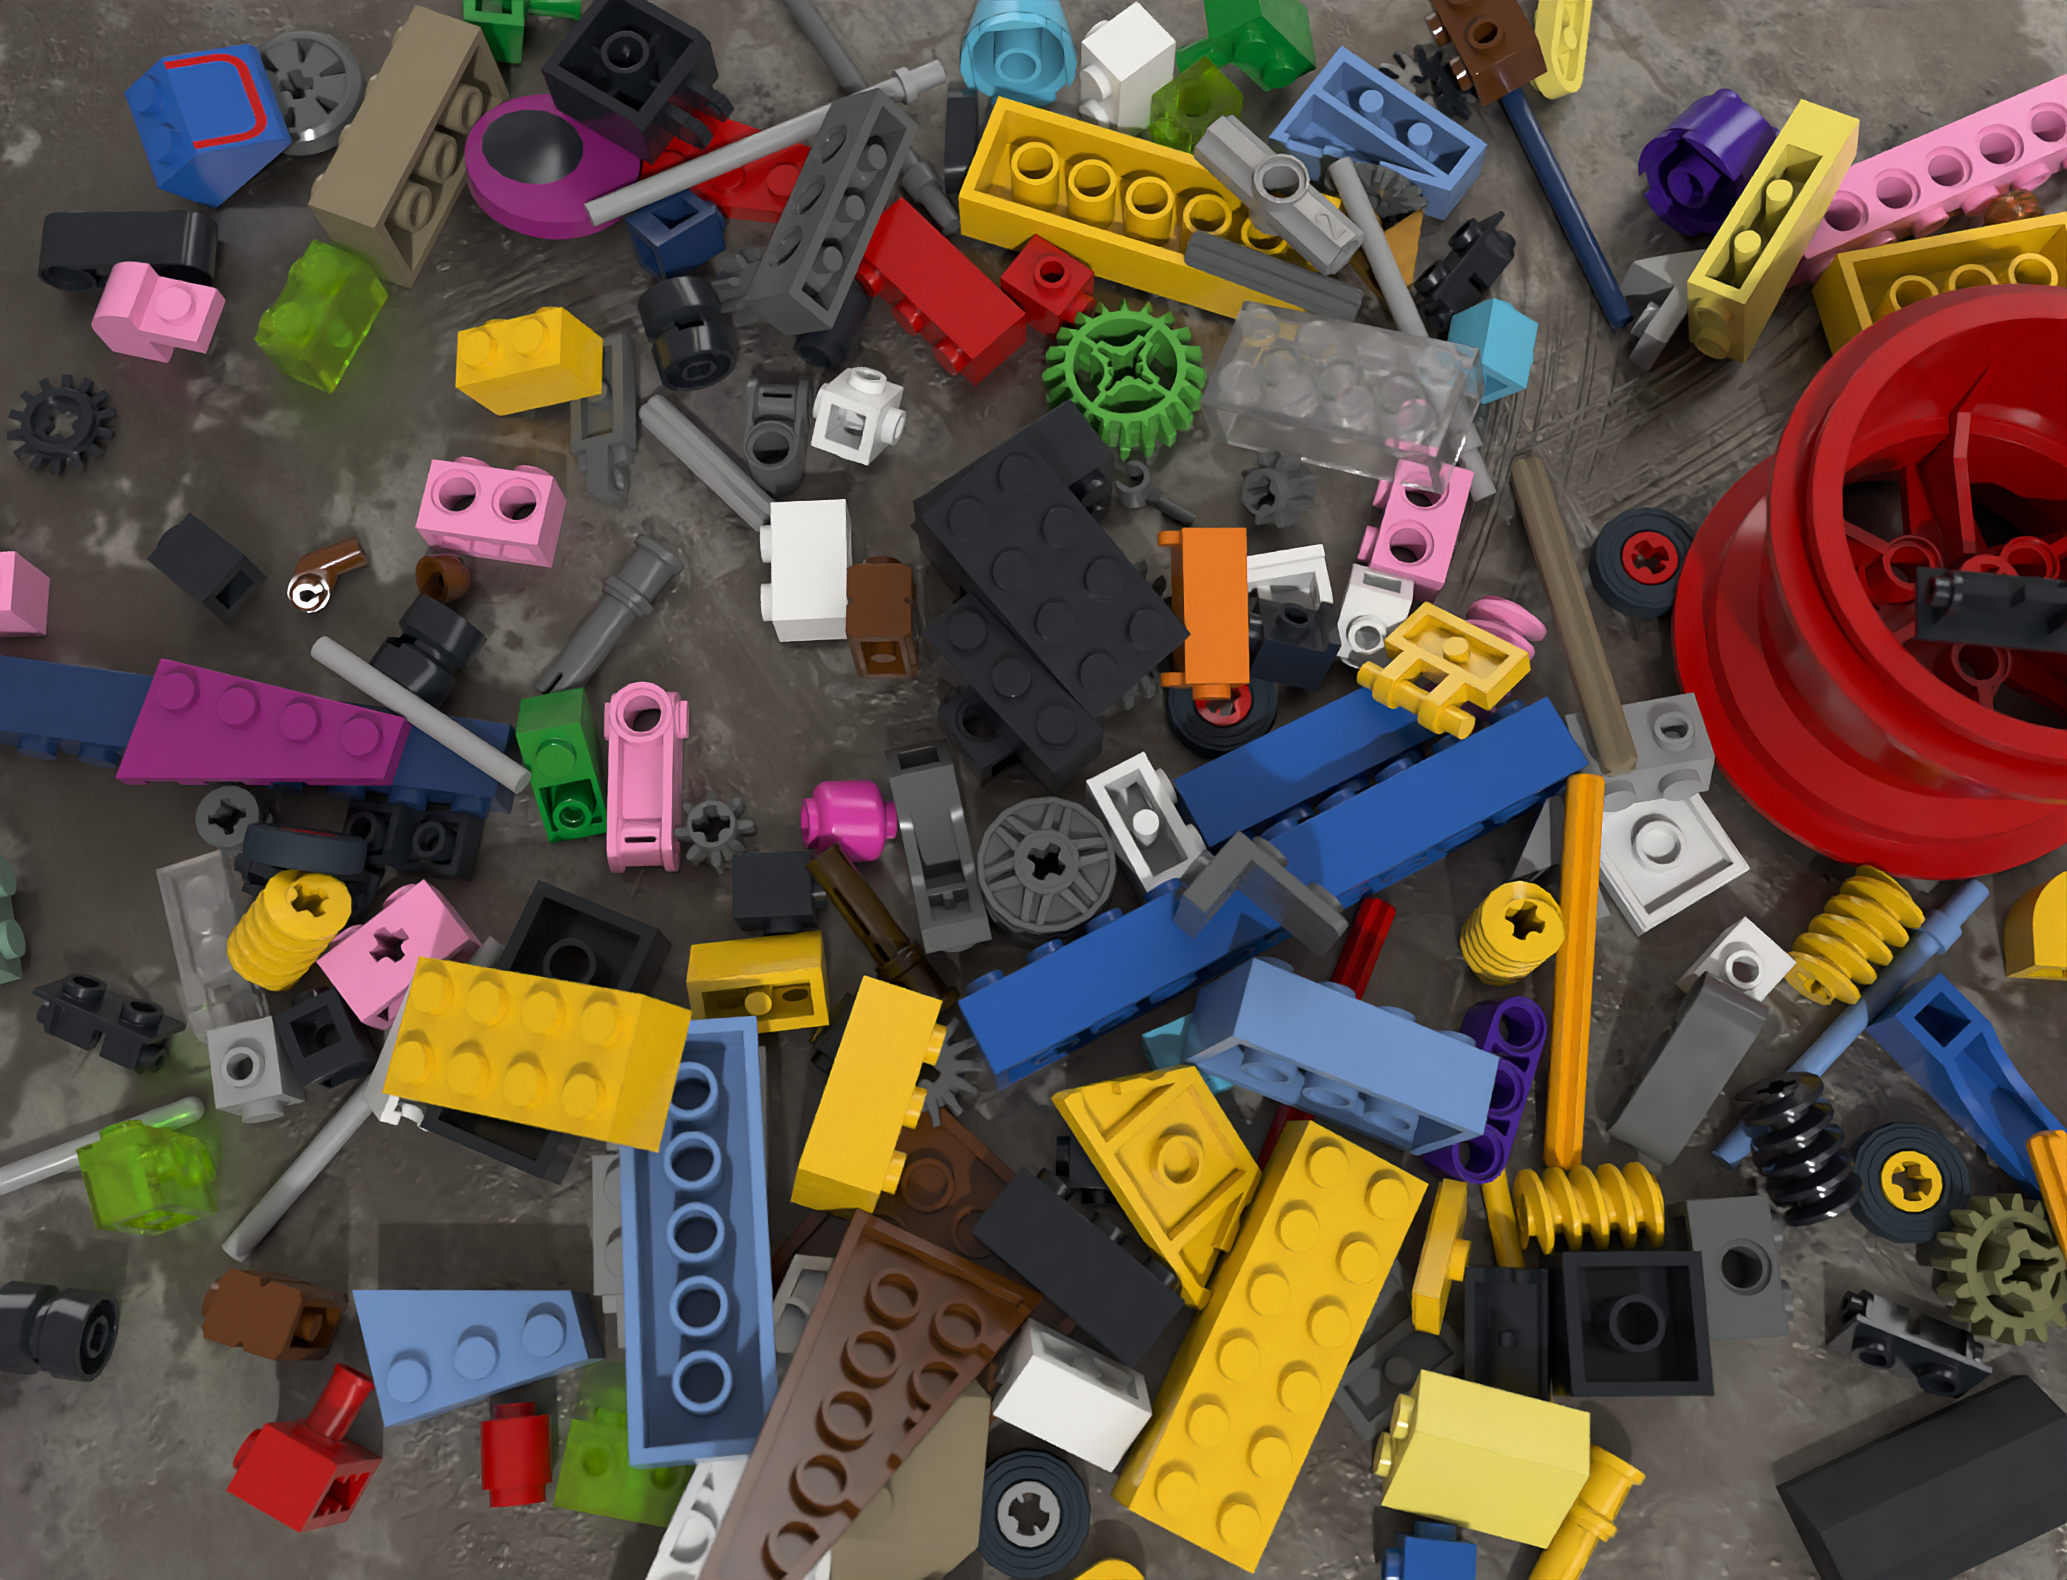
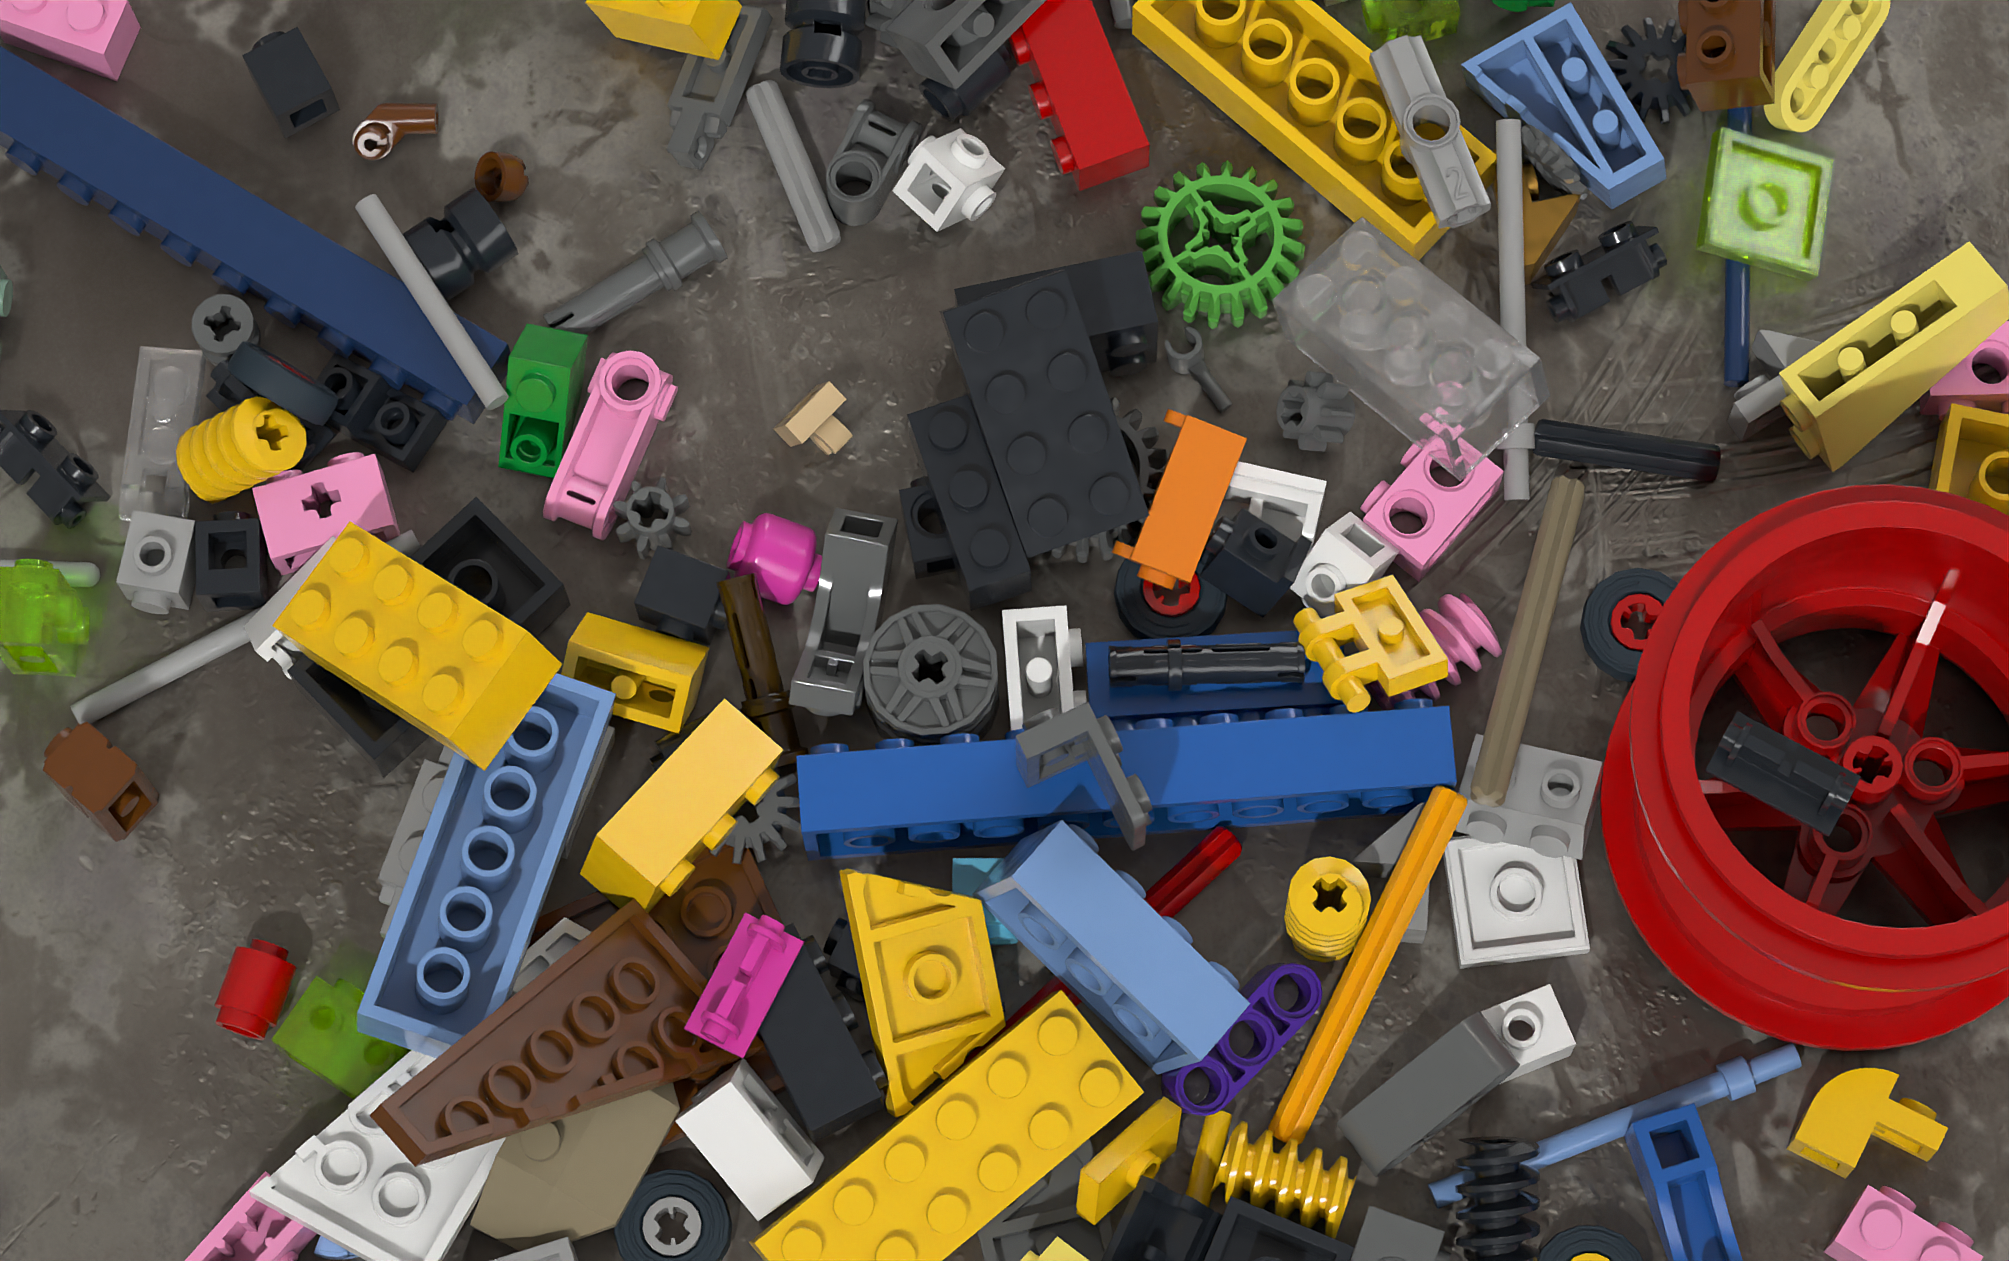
camera: 25 degrees right, 0 degrees up
magenta wing [115,658,412,785] -> none
red brick [226,1363,383,1533] -> none
medium blue wedge [352,1290,606,1427] -> none
bright pink brick [415,457,567,568] -> none
white brick [760,499,852,642] -> none
reddish brown brick [846,556,919,678] -> none
red brick [1000,234,1096,343] -> none
dark grey axle [1184,230,1363,324] -> none
medium azure brick [1442,298,1538,404] -> none
dark purple brick [1638,88,1781,238] -> none
yellow piece [1784,865,1925,1005] -> none
none -> dark pink hinge [684,913,804,1059]
none -> tan tile [773,381,853,456]
none -> black pin [1108,639,1305,691]
none -> black axle [1533,419,1721,482]
none -> clear neon green tile [1696,127,1834,282]

